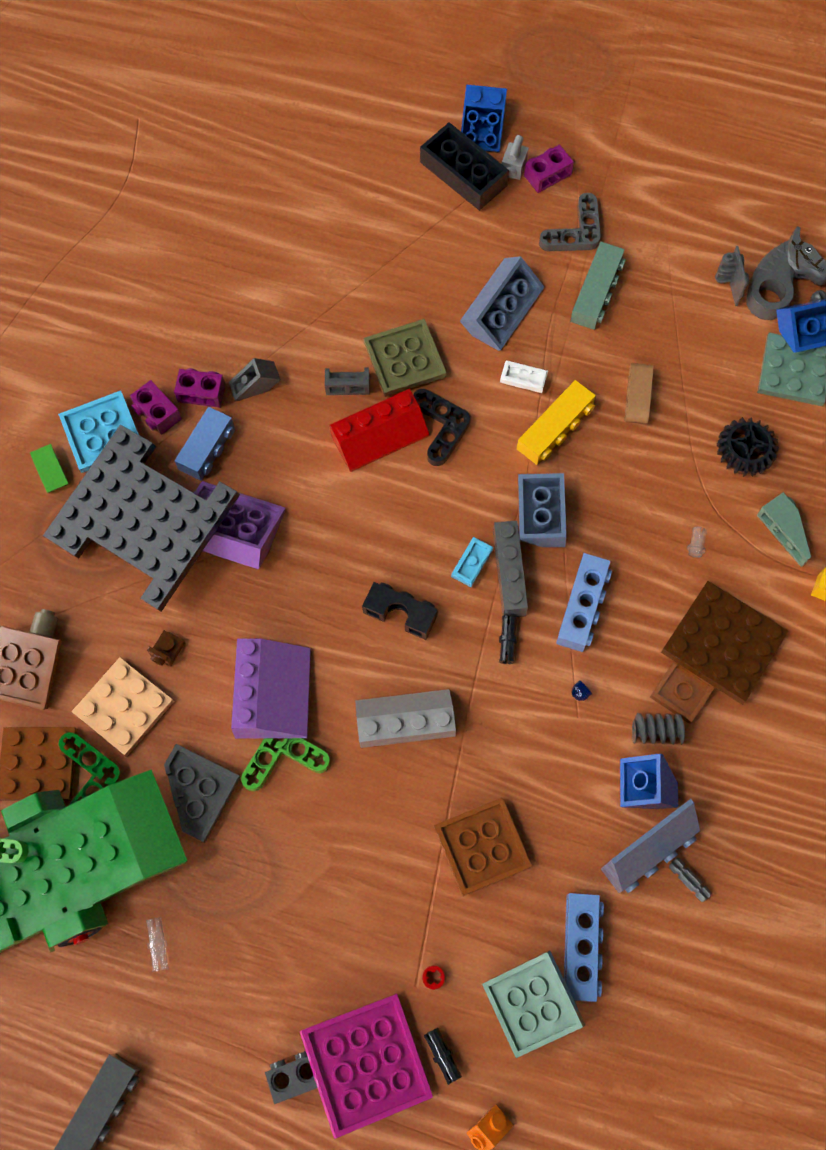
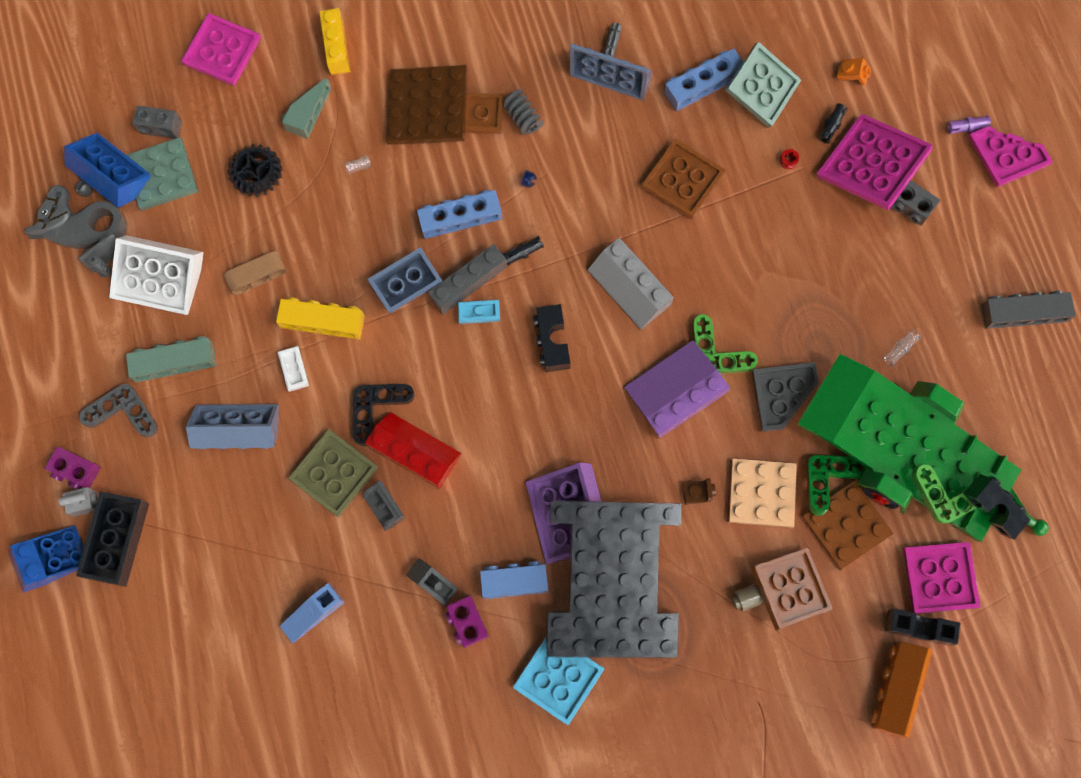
camera: 120 degrees left, 5 degrees up
bright green slope [30,444,69,493] -> none
magenta brick [130,380,182,435] -> none
blue slope [620,754,678,809] -> none
none -> white slope [109,235,203,315]
none -> medium blue slope [280,583,345,644]

